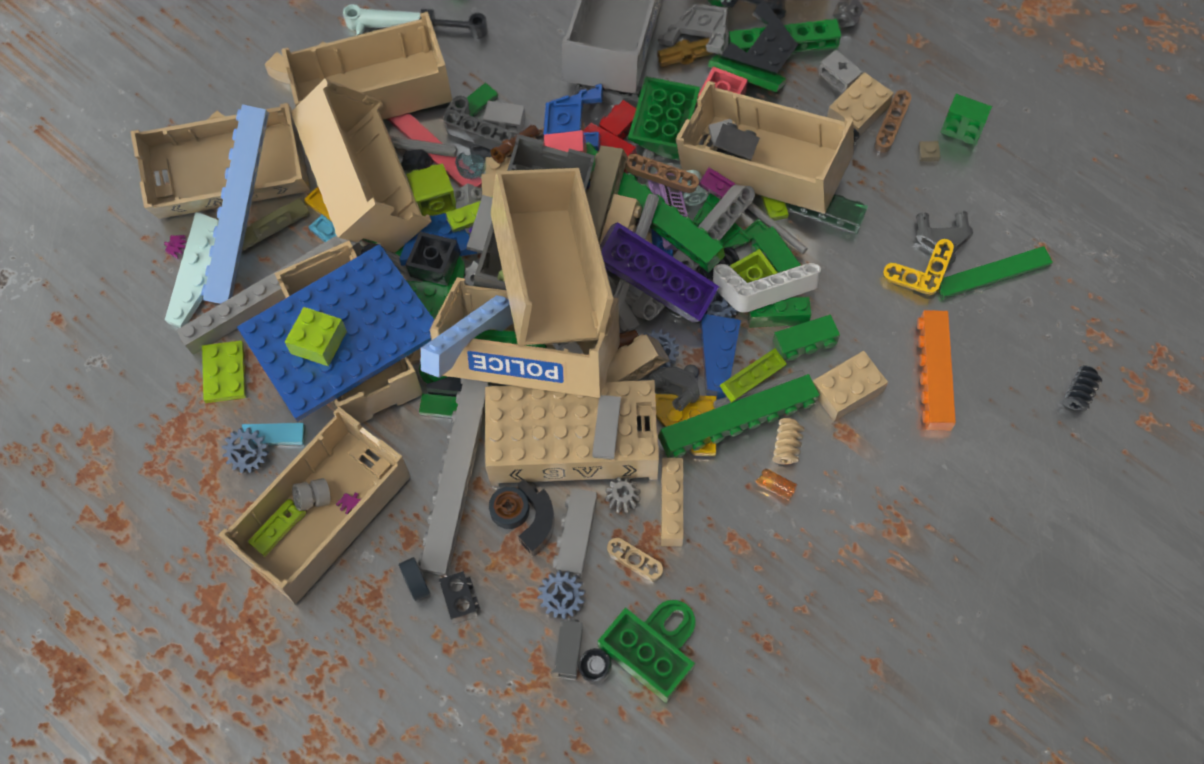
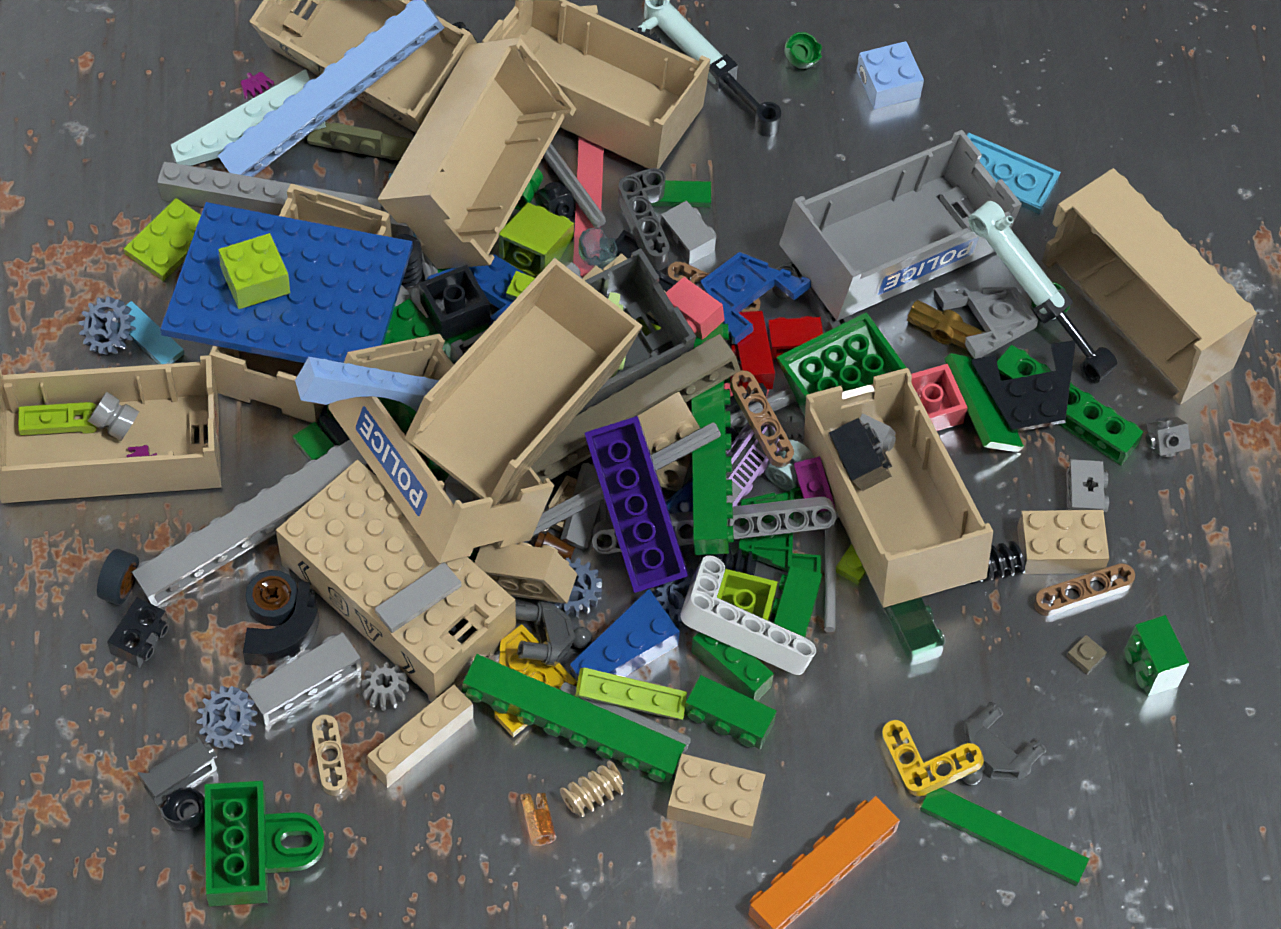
camera: 40 degrees right, 5 degrees down
reddish brown pin [491,124,539,163] -> none

